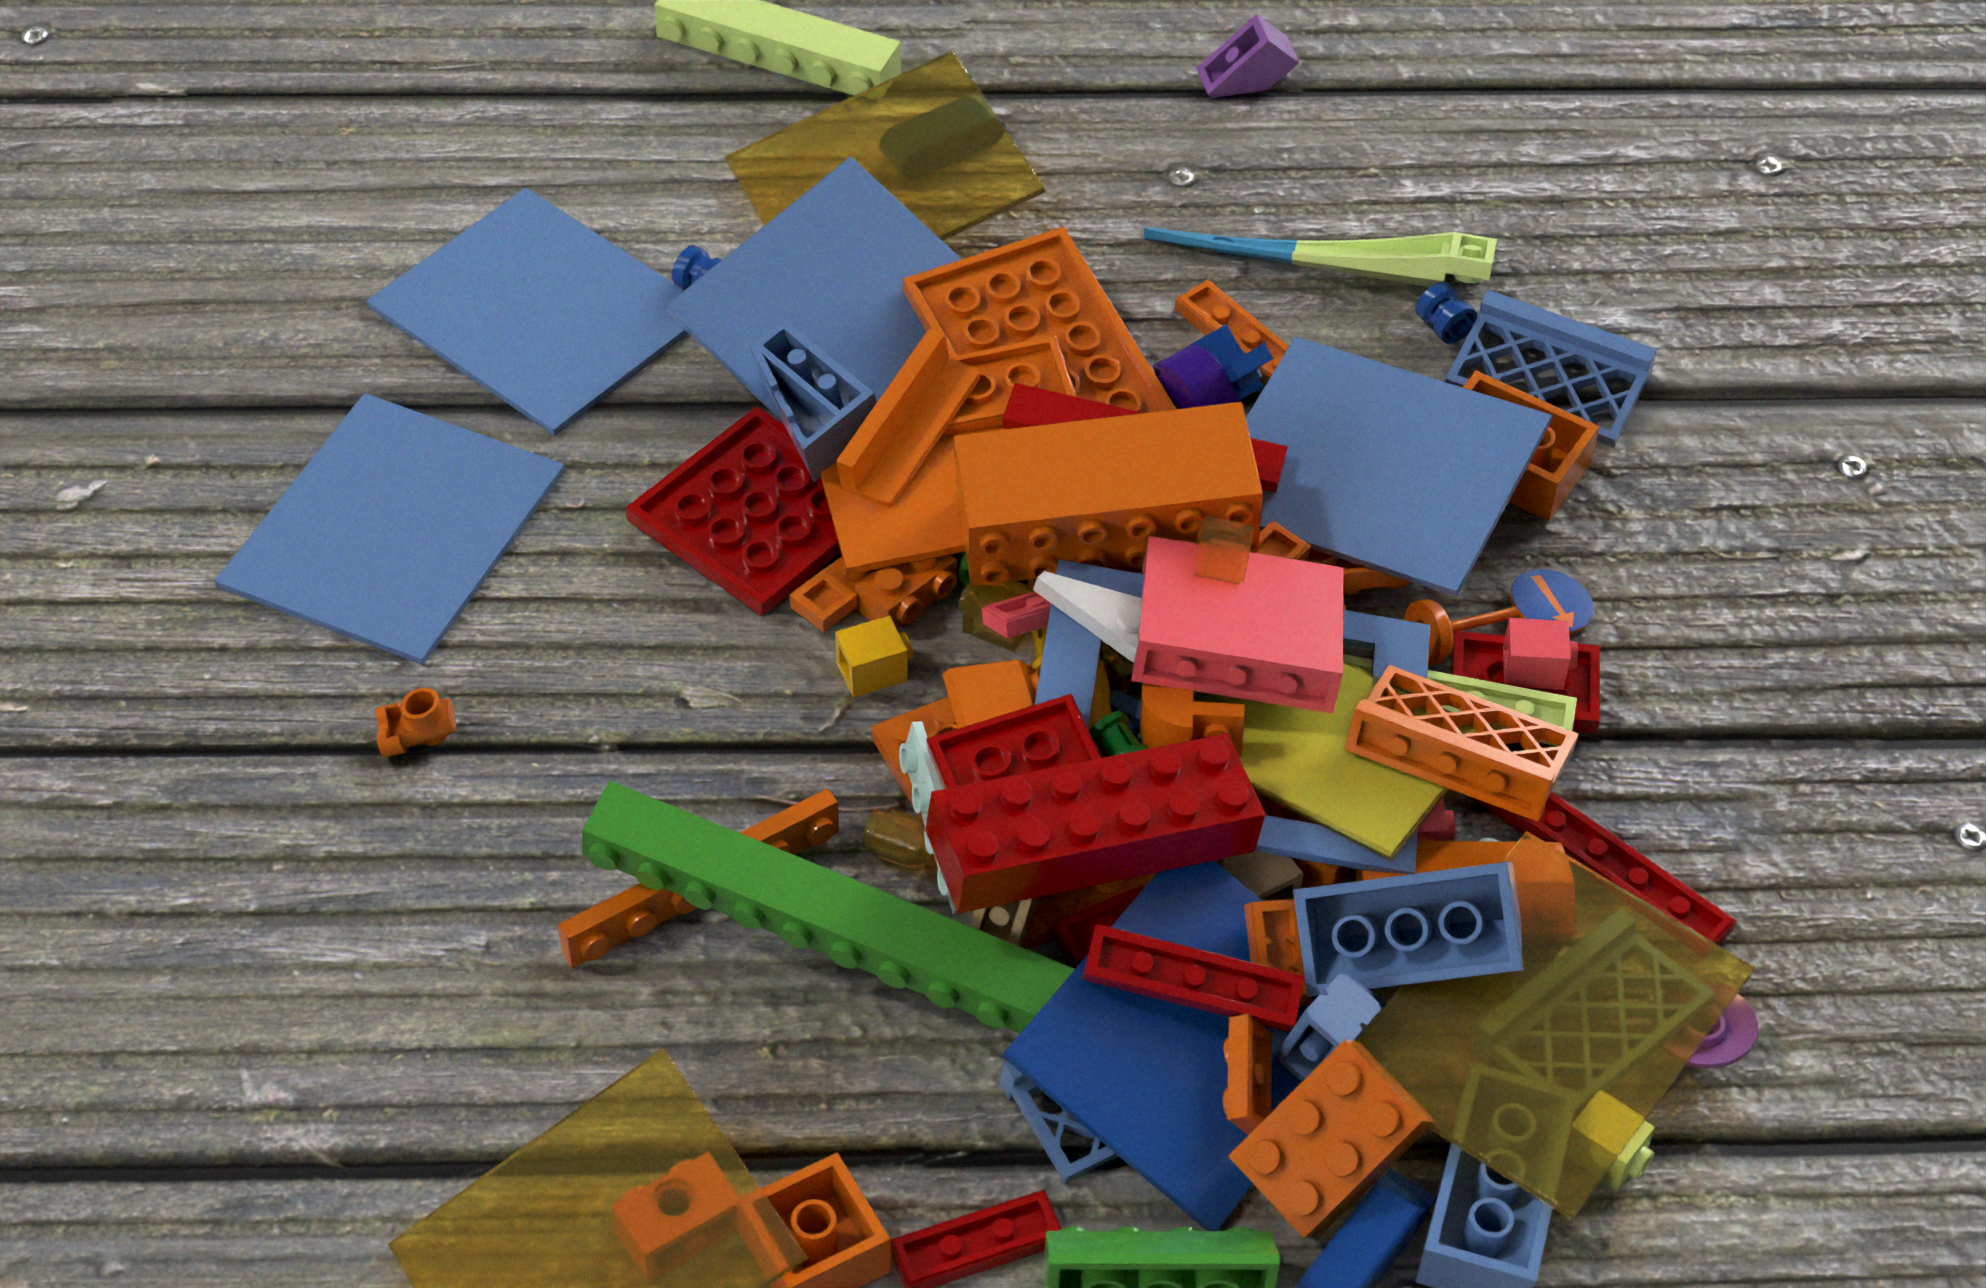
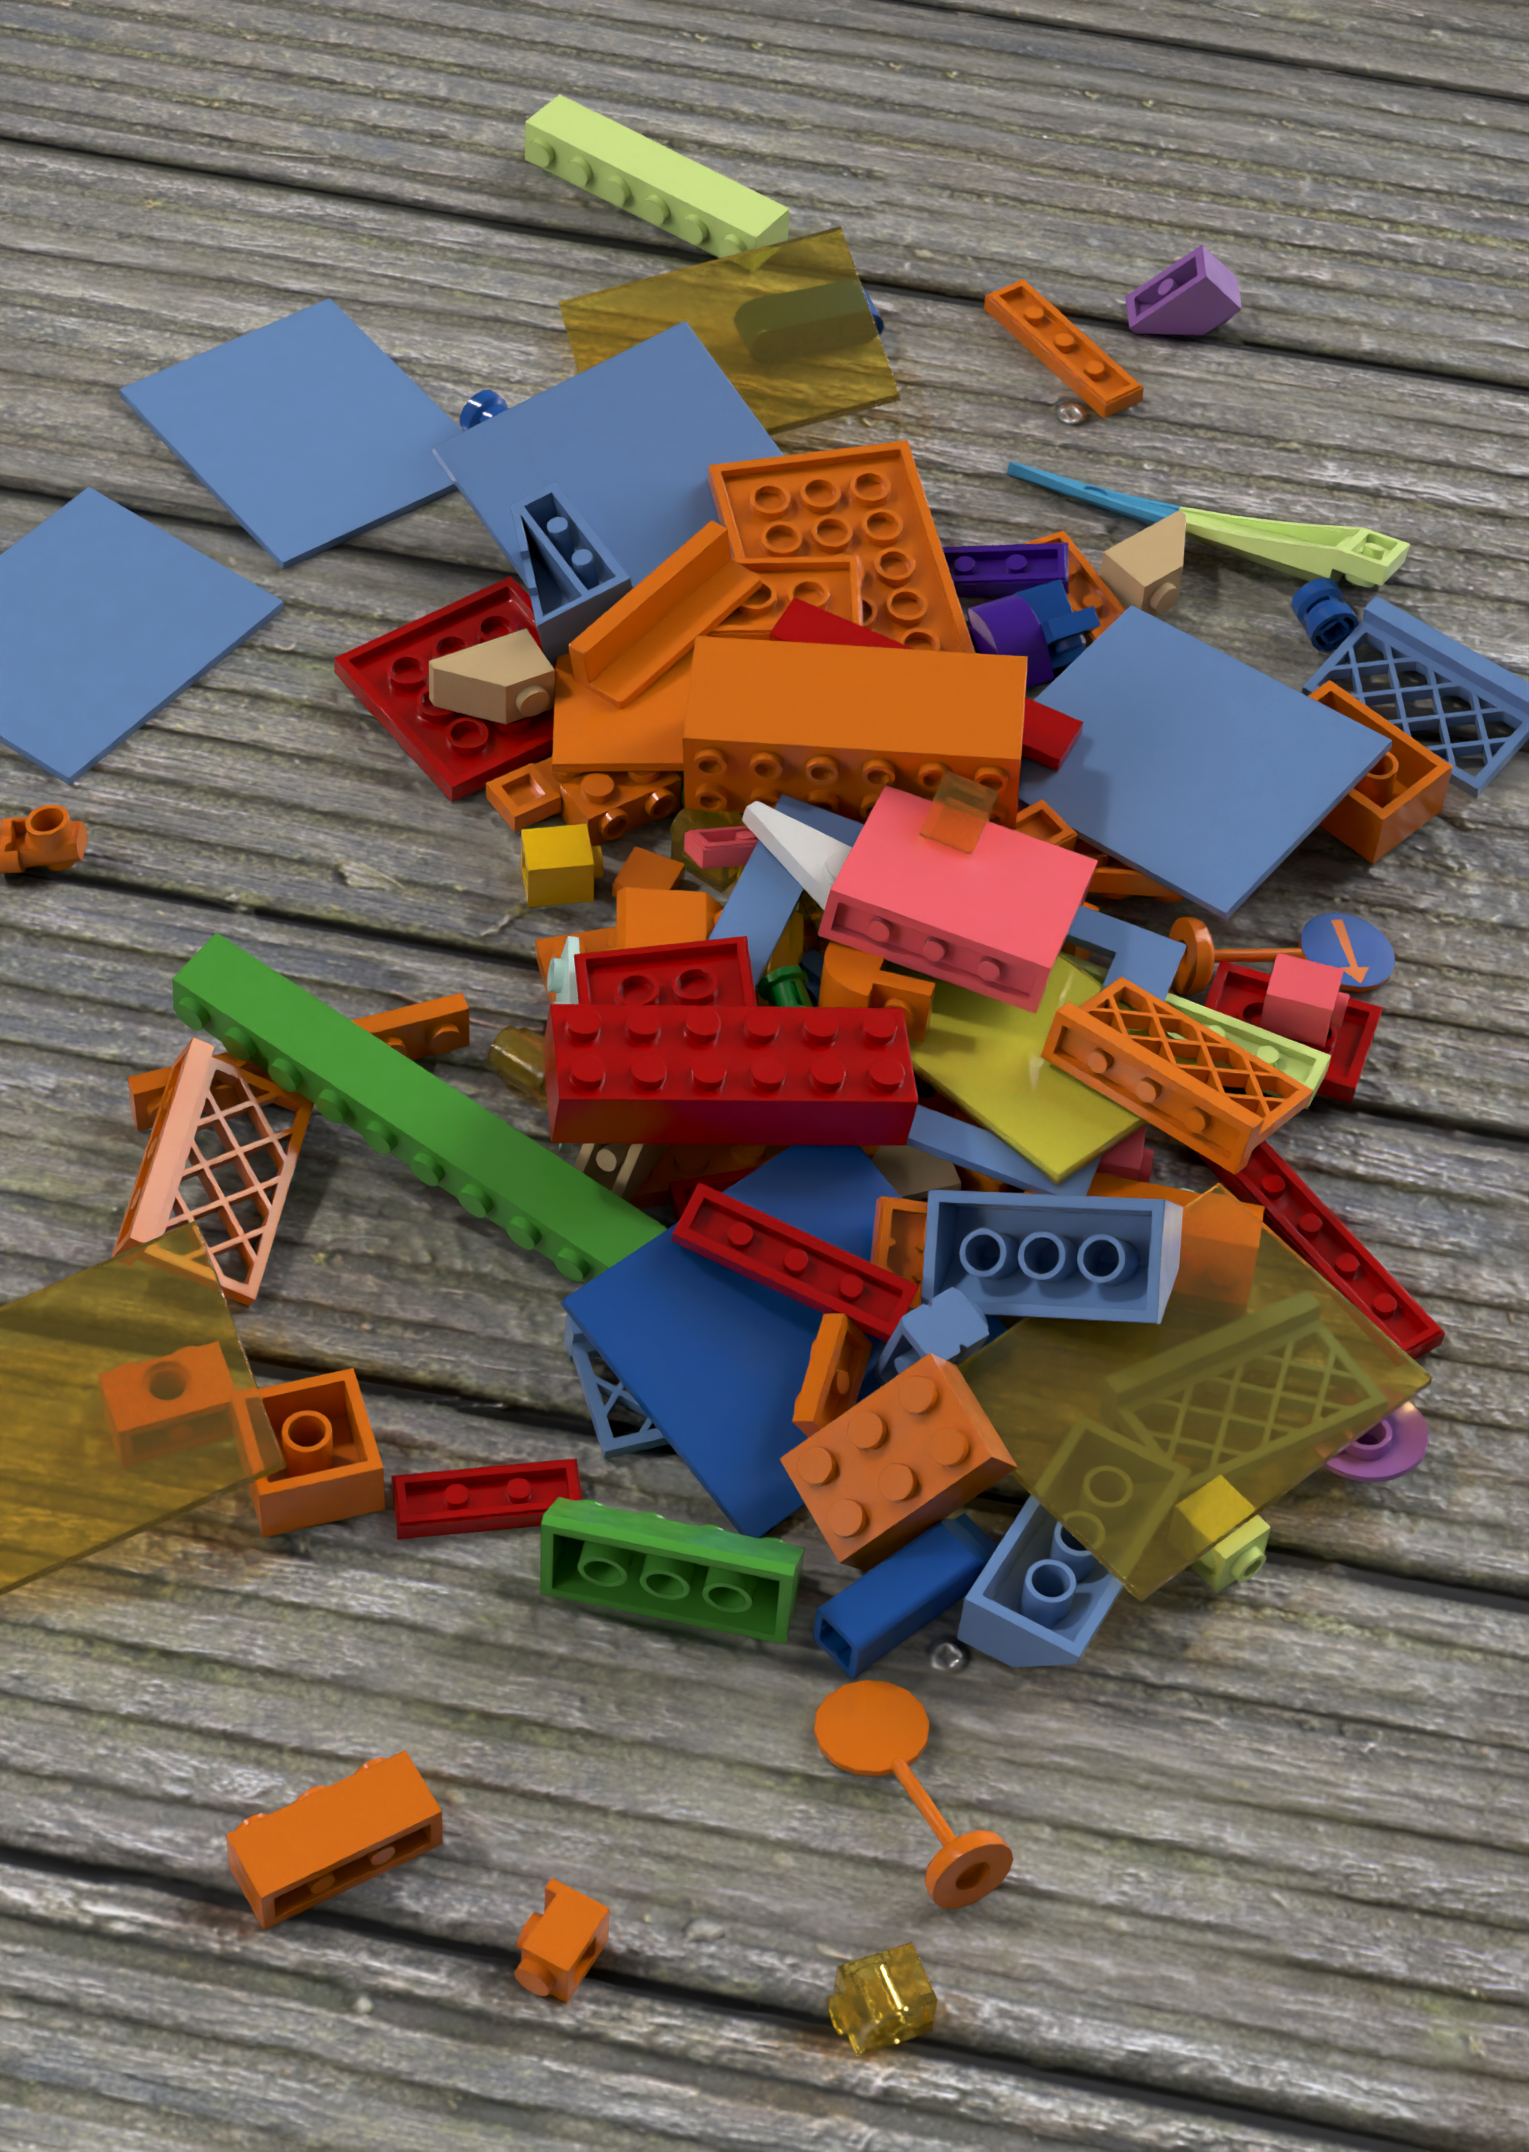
camera: 10 degrees right, 0 degrees up
none -> orange fence [110,1037,314,1306]
none -> tan slope [429,629,555,724]
none -> orange tile [612,846,685,898]
none -> dark purple tile [942,543,1069,597]
none -> orange tile [984,279,1144,419]
none -> tan slope [1100,510,1186,616]

